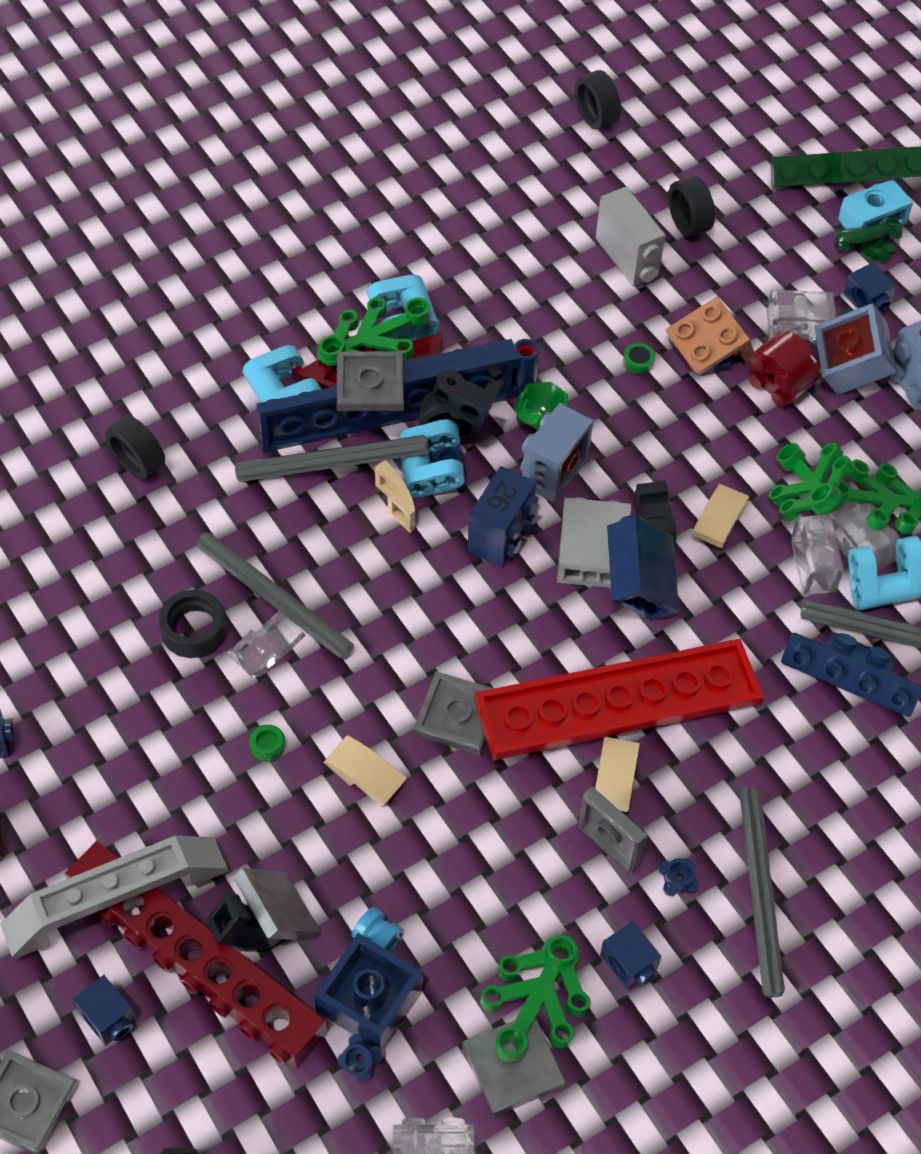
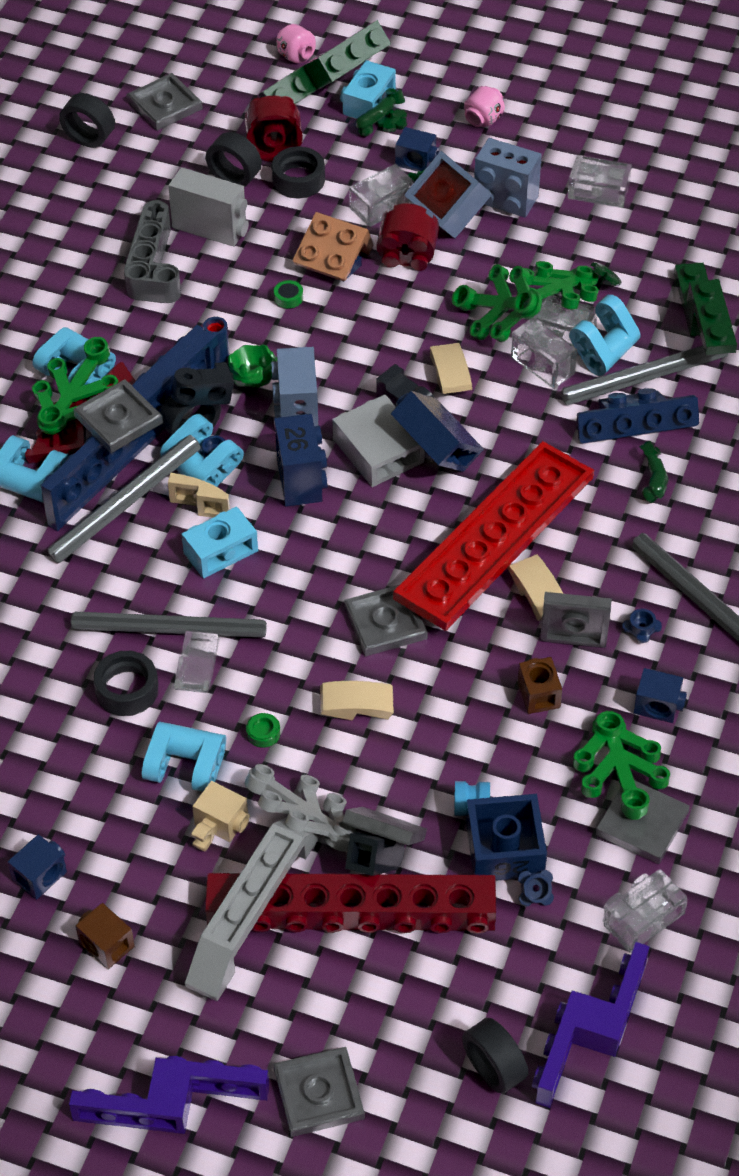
camera: 35 degrees left, 5 degrees down
dark blue brick [72,975,137,1046] -> none
none -> dark grey beam [124,200,181,303]
none -> flat silver tile [126,73,203,131]
none -> medium azure connector [142,722,227,792]
none -> medium azure brick [181,506,258,579]
none -> tan brick [191,781,250,852]
none -> light grey plant [244,764,357,851]
none -> dark red brick [245,95,303,162]
none -> black tyre [271,146,325,199]
none -> bright pink head [276,24,316,64]
none -> reddish brown brick [517,657,562,714]
none -> dark green arm [639,440,669,503]

